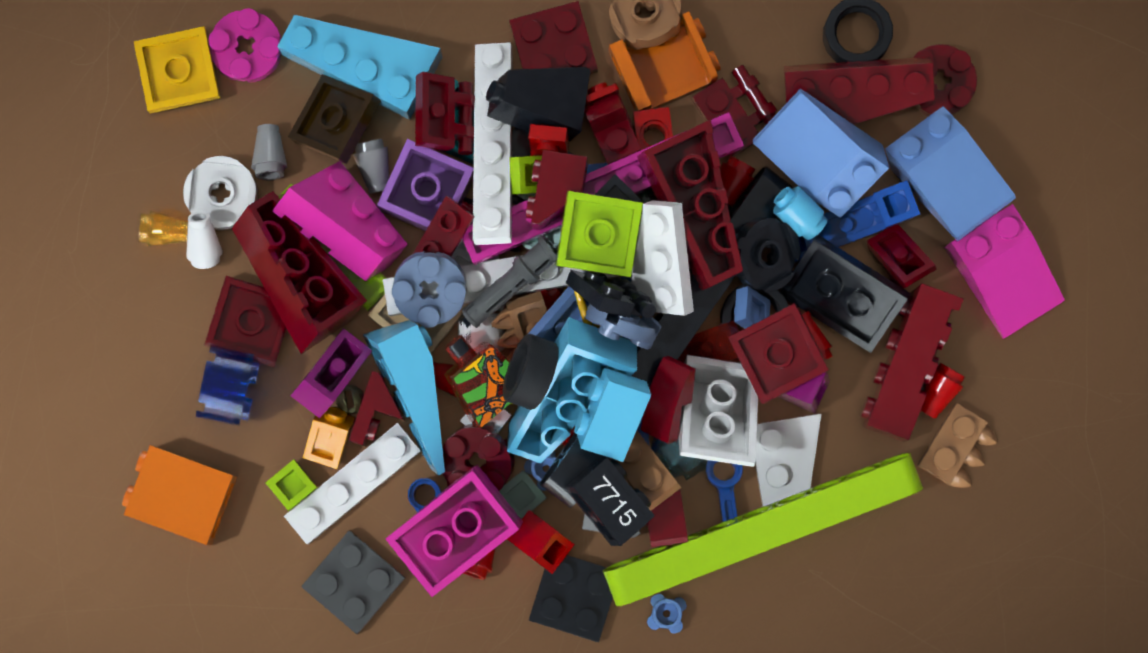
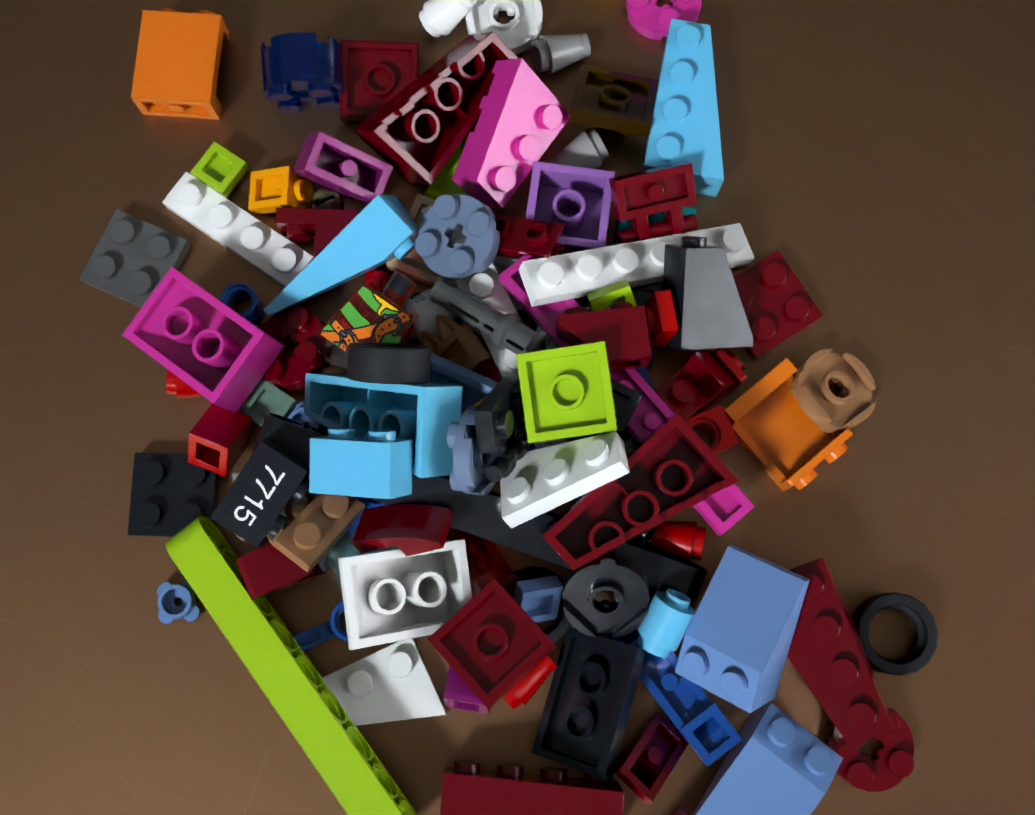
camera: 75 degrees right, 5 degrees down
dark red plate [692,65,778,157] -> none

